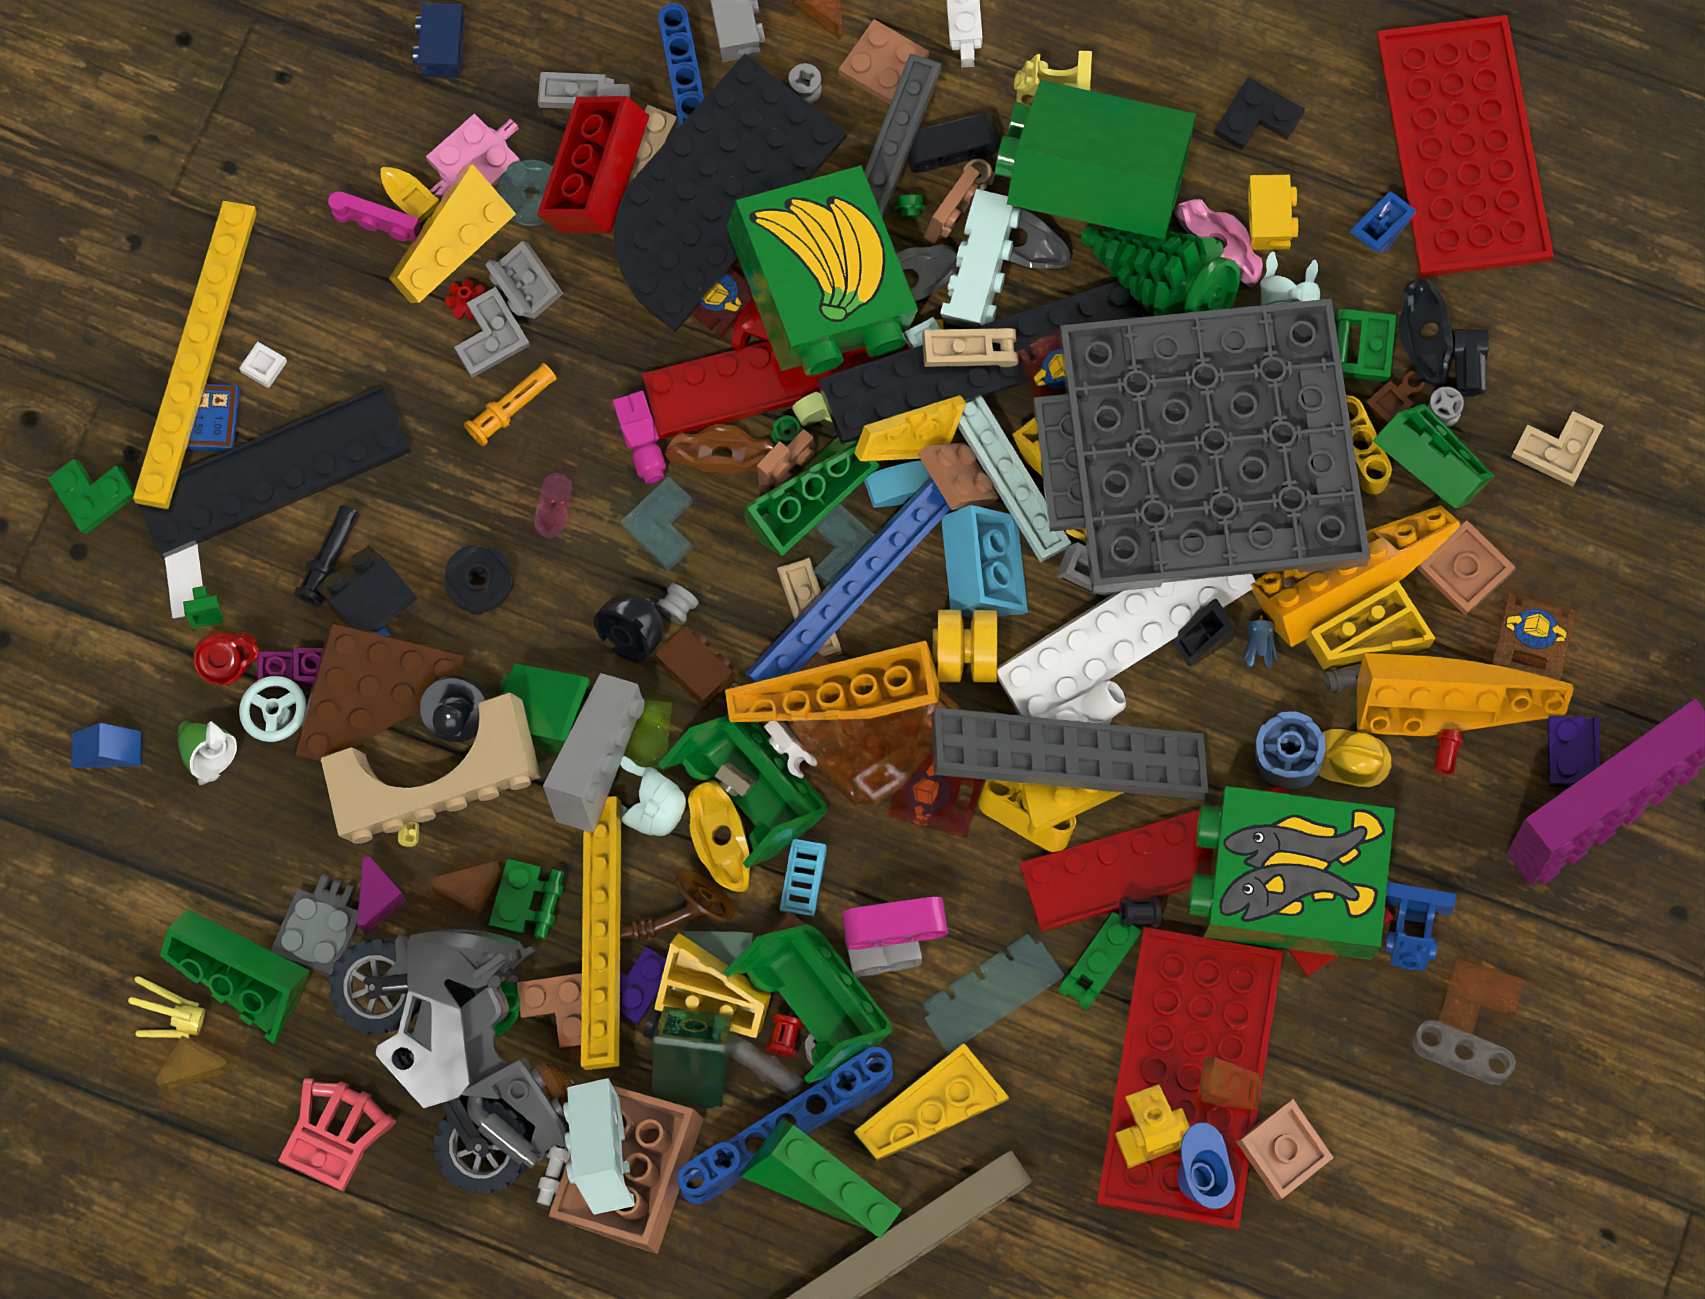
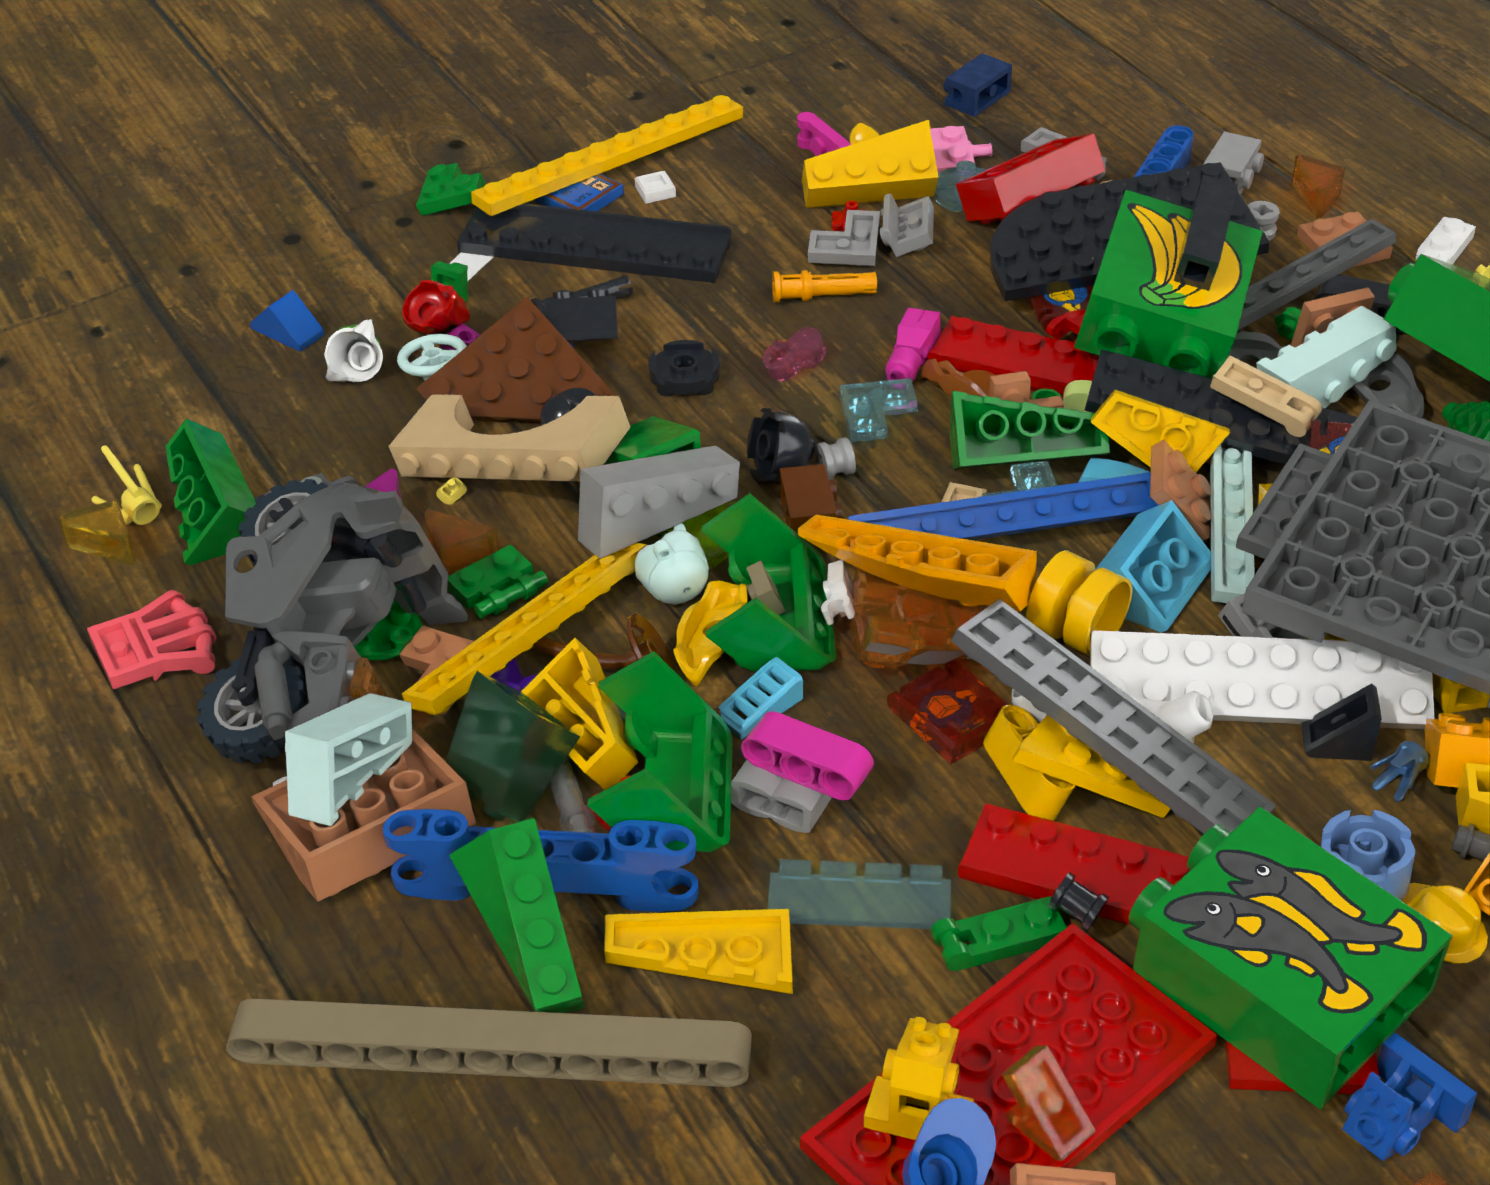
camera: 35 degrees right, 30 degrees down
none -> black brick [1173,175,1238,291]

